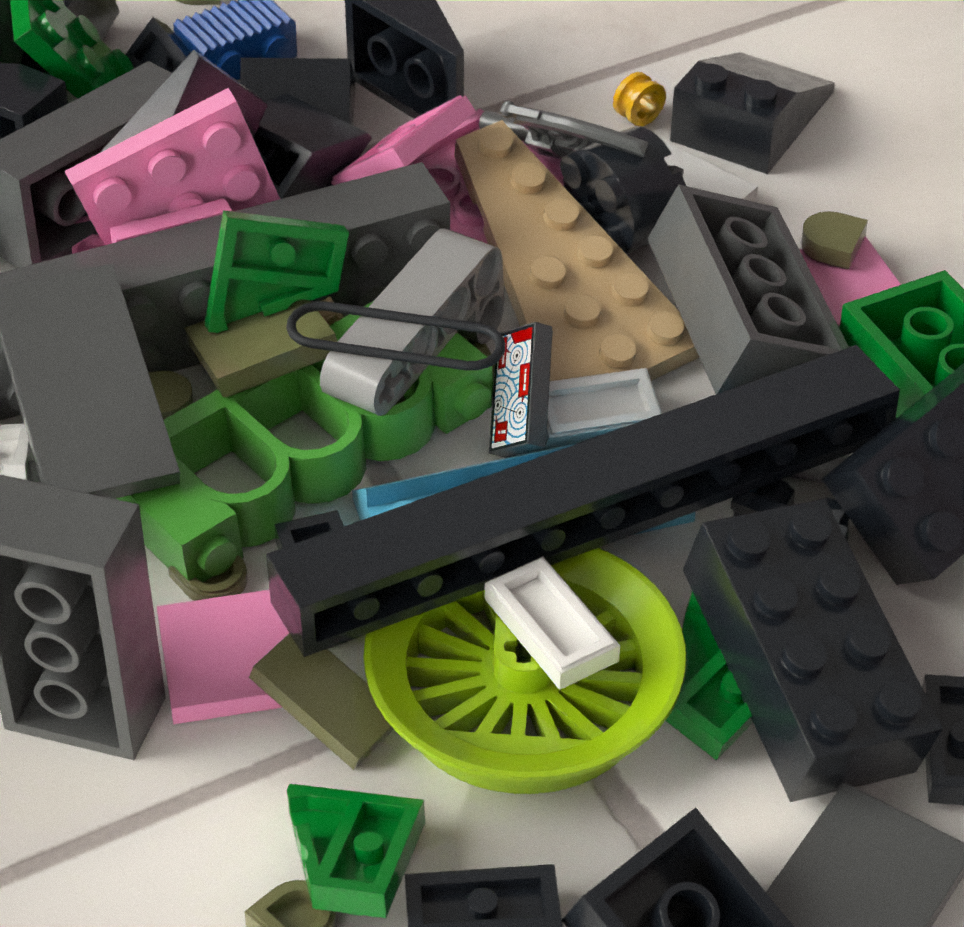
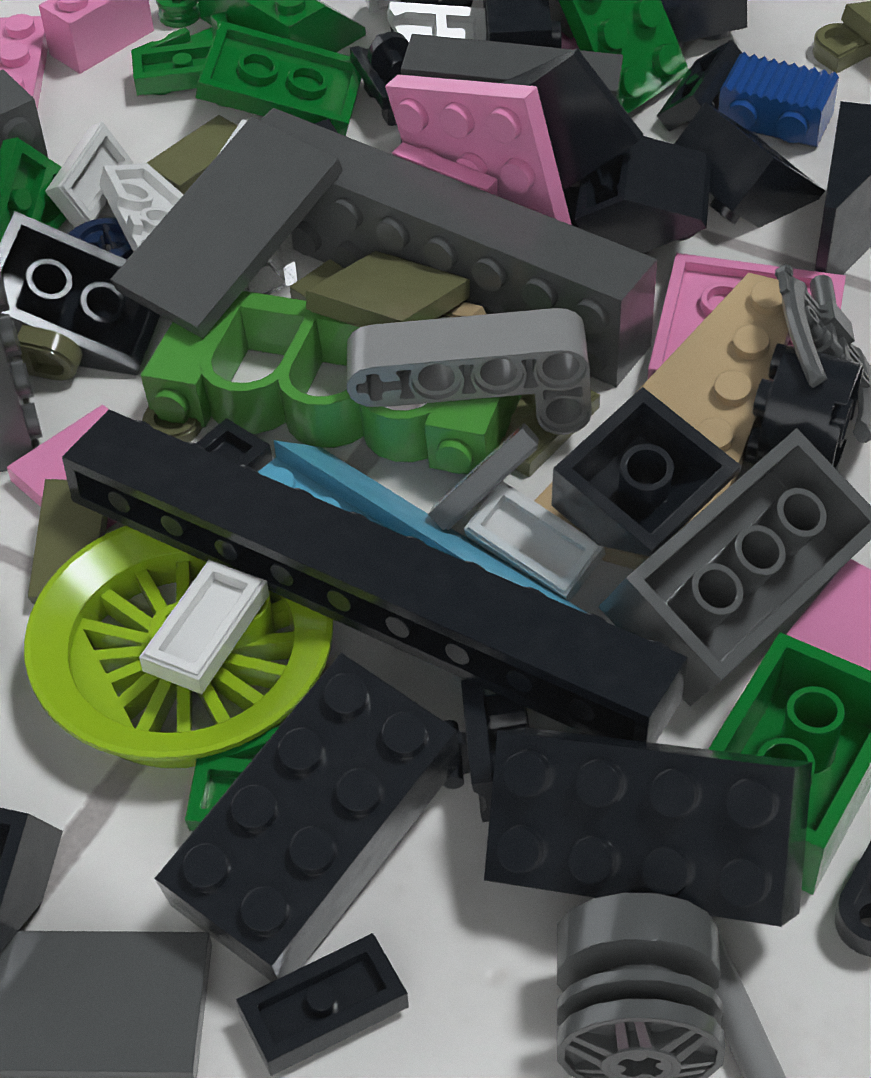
camera: 60 degrees right, 5 degrees up
green wing [204,210,349,333] -> none
black piece [286,301,505,371] -> none
bright pink tile [331,95,476,185] -> none
none -> black slope [551,387,741,557]

